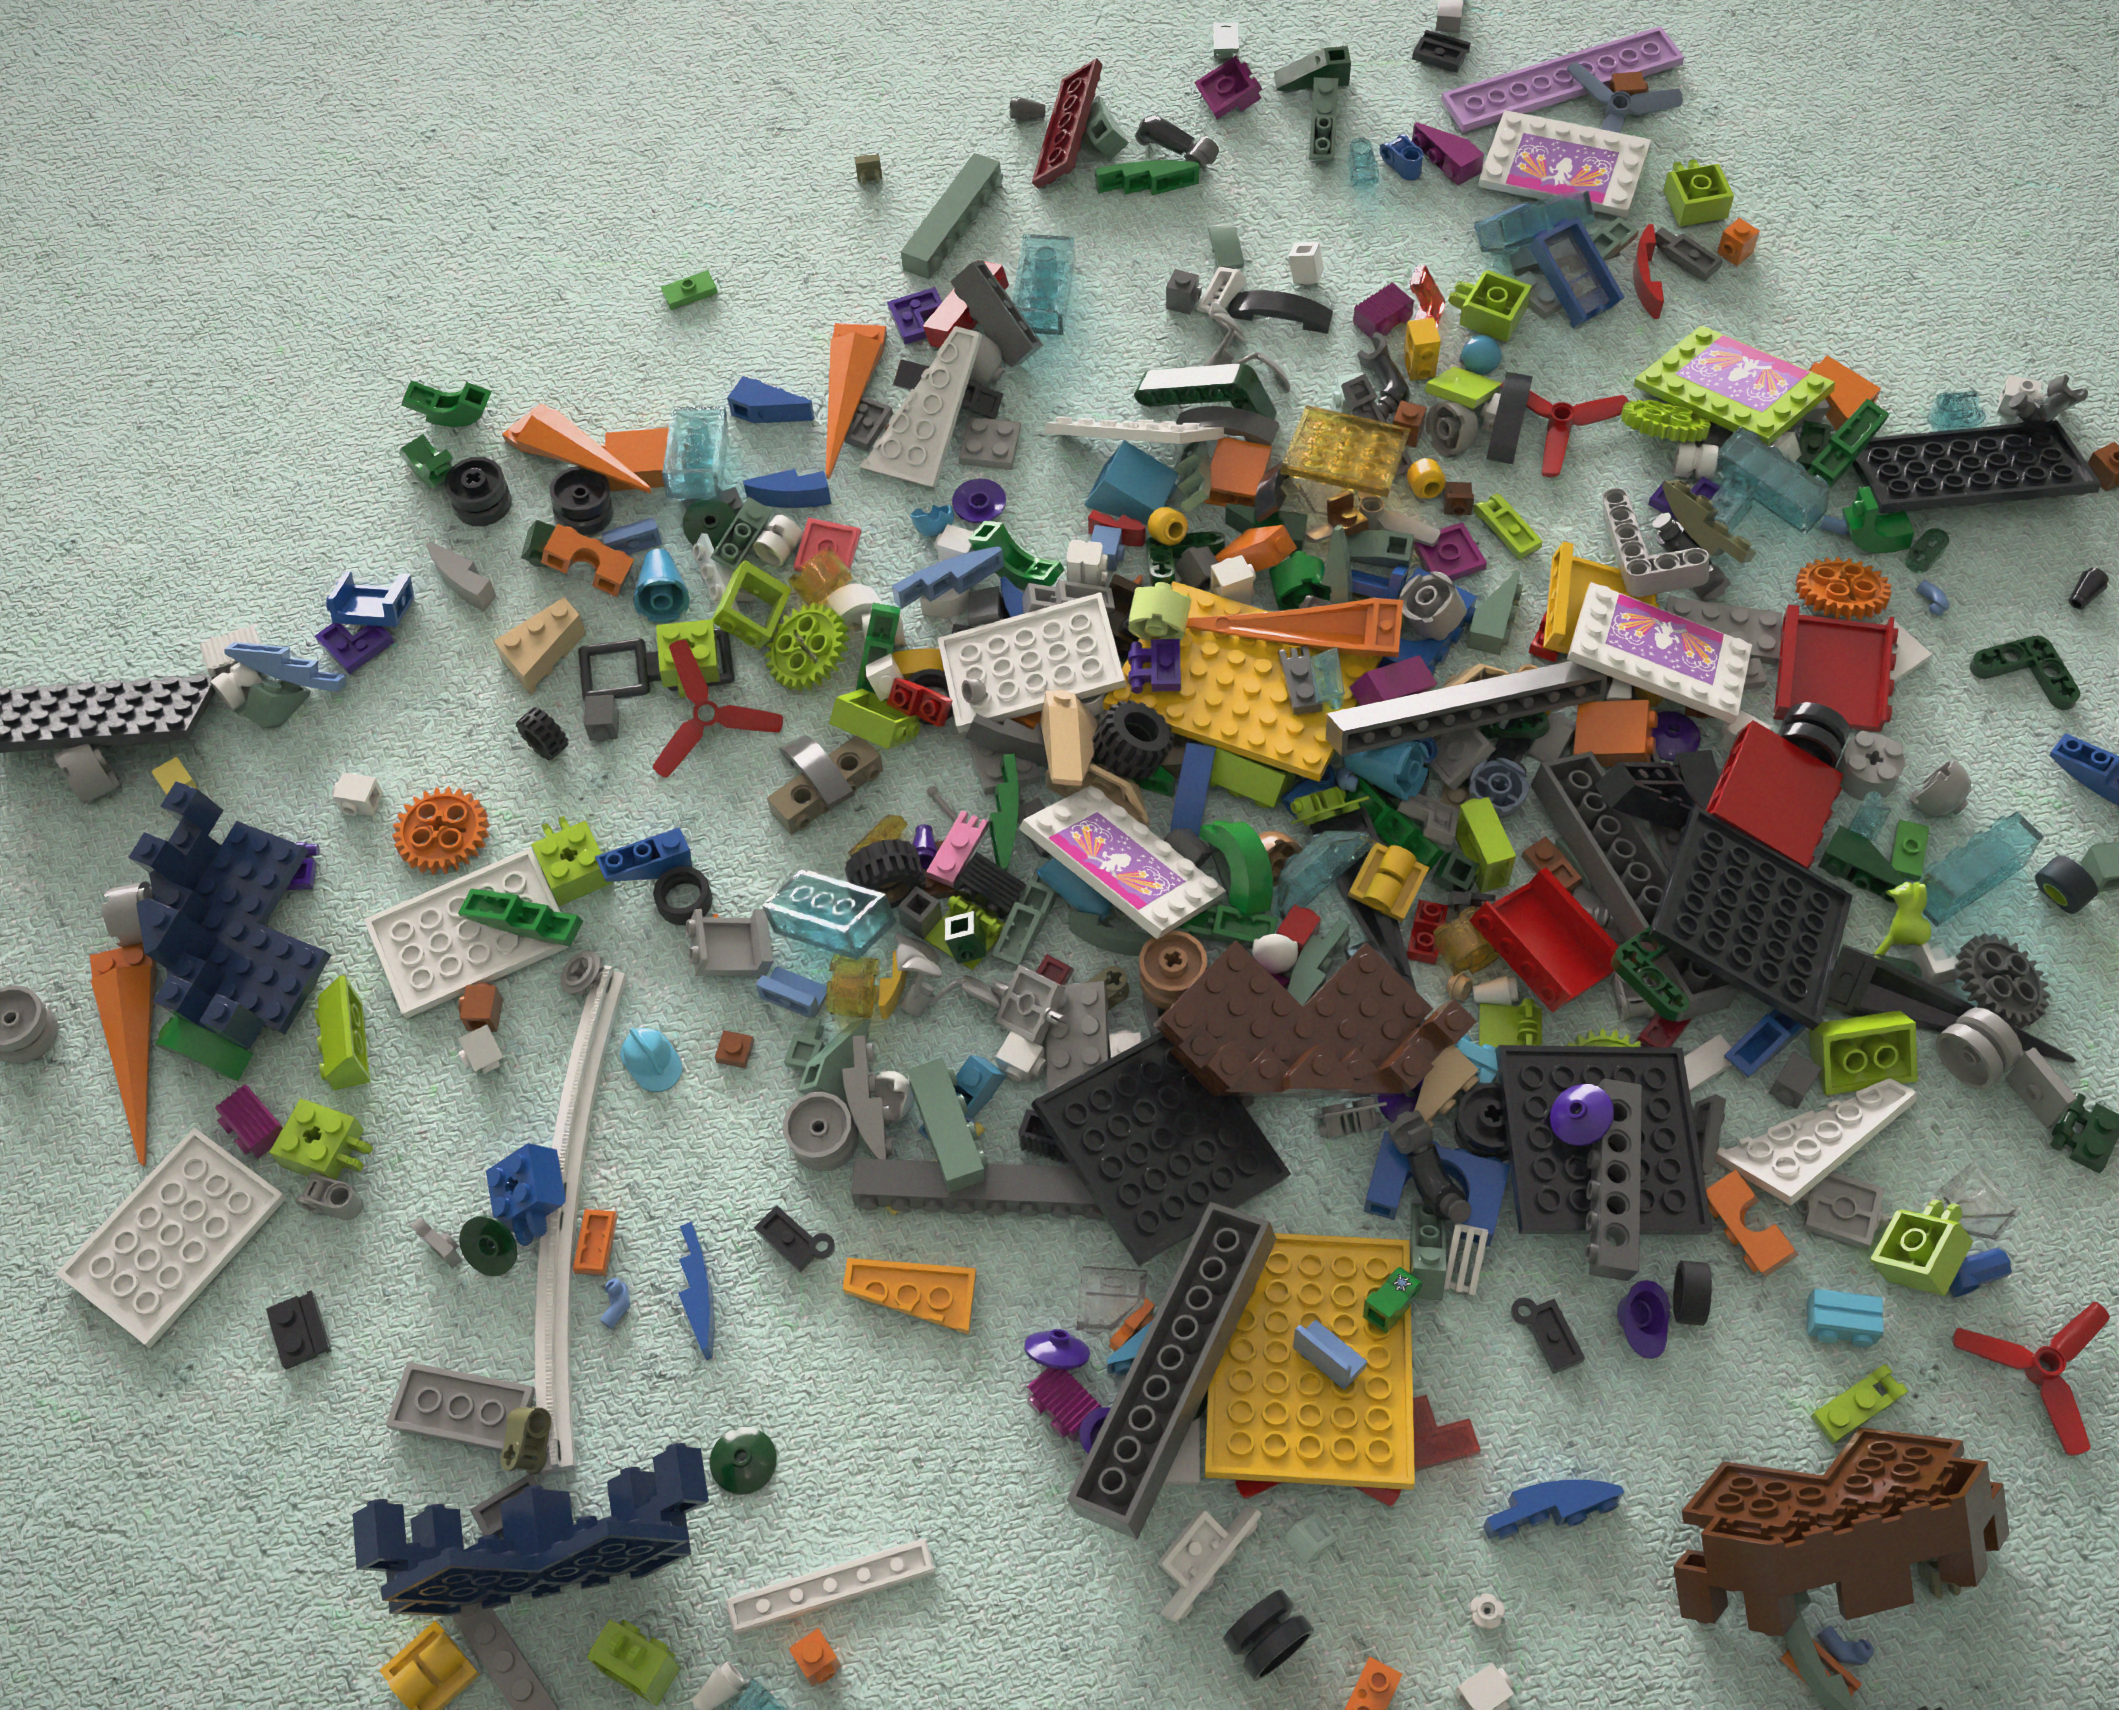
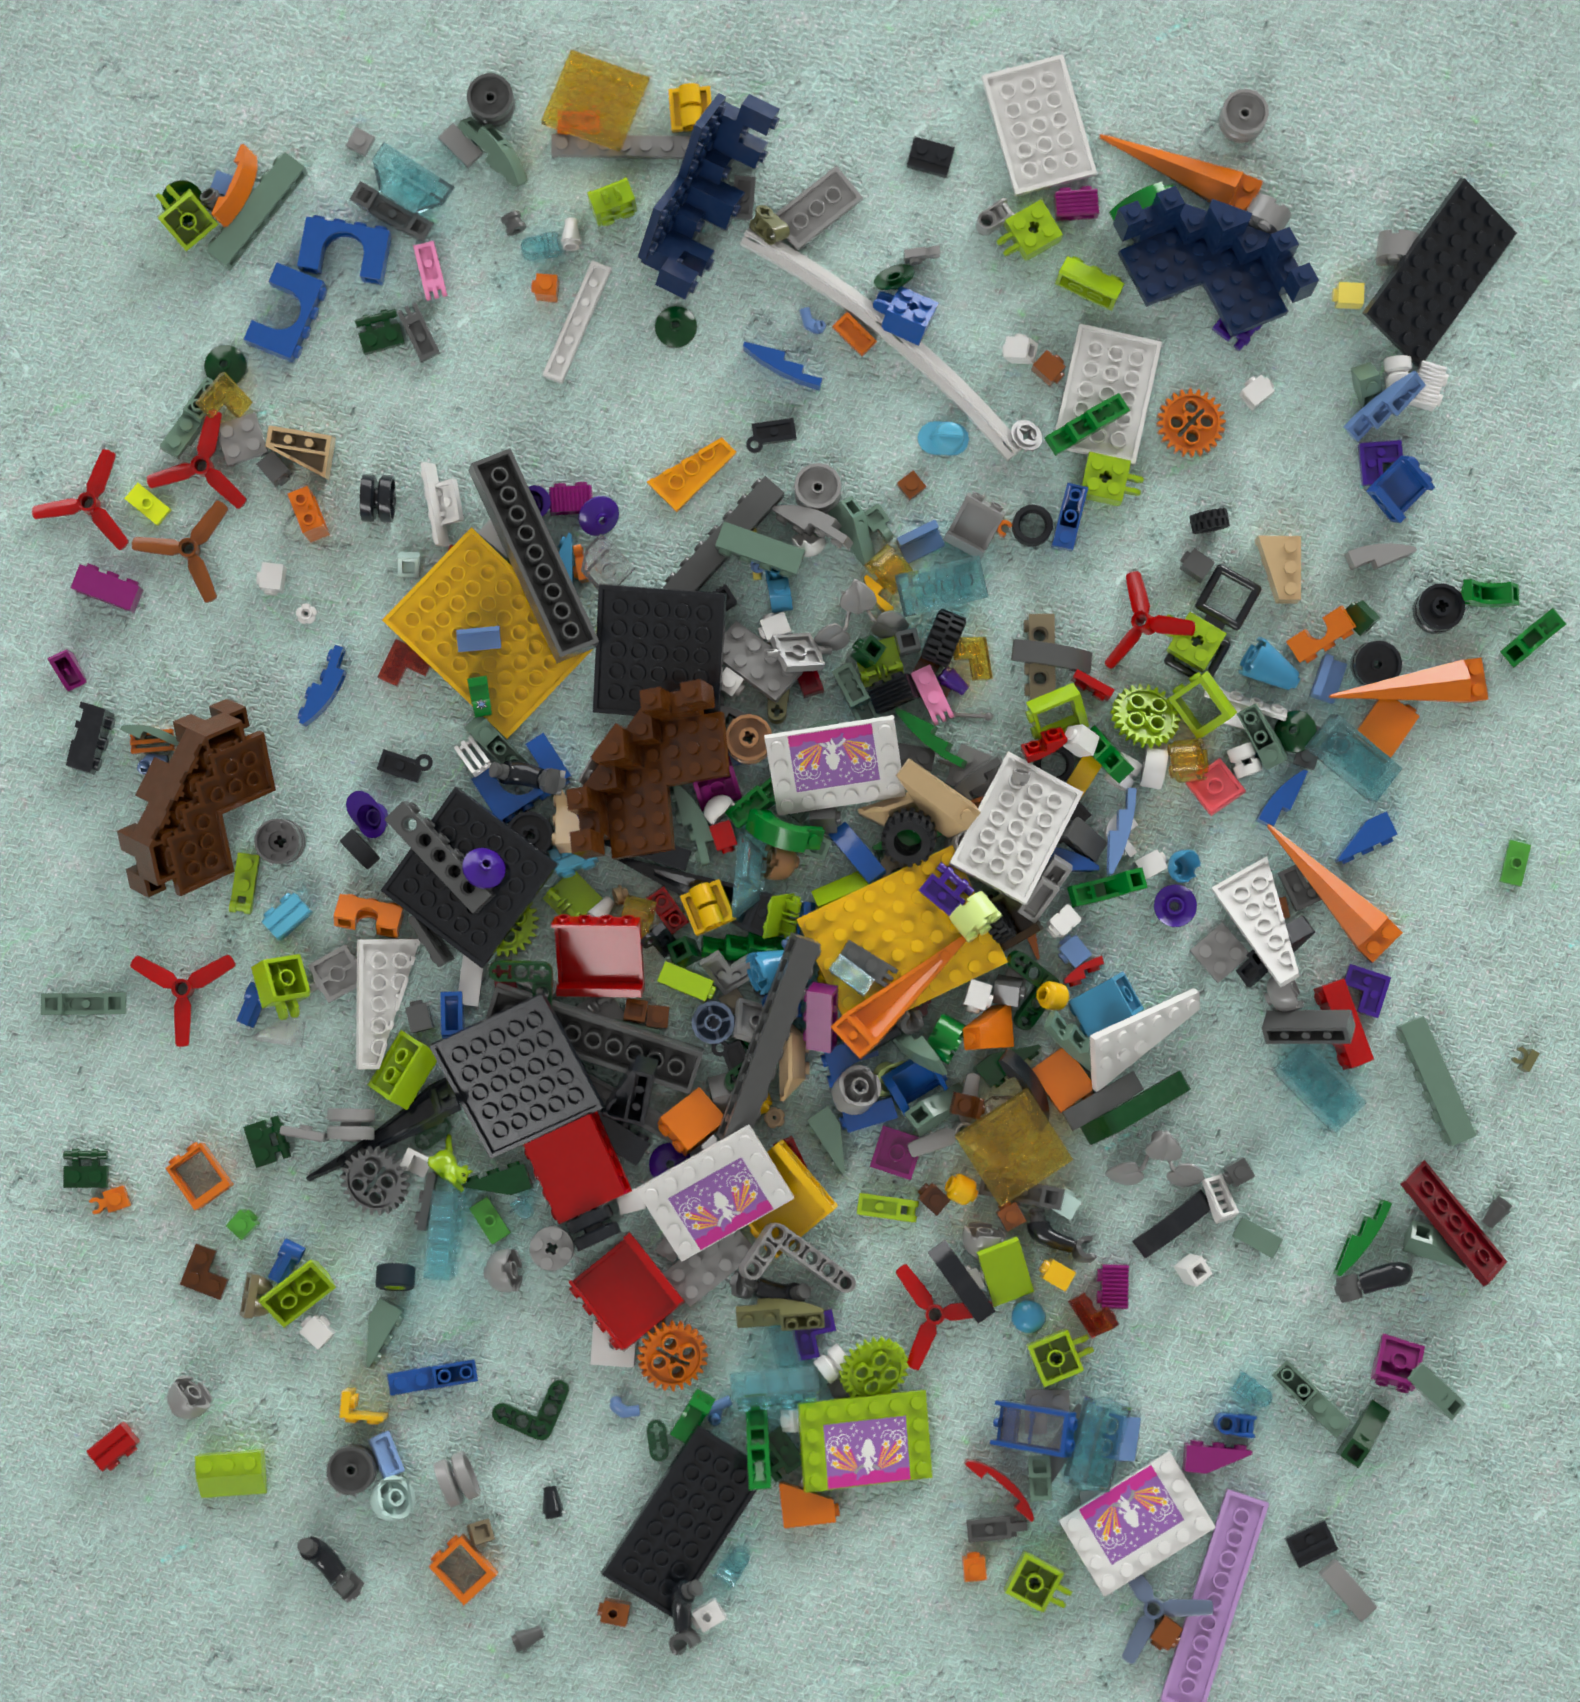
camera: 125 degrees right, 25 degrees up
none -> flat silver wheel [254,819,306,864]
none -> dark grey hinge [414,1172,438,1231]
none -> red plate [1070,669,1115,702]

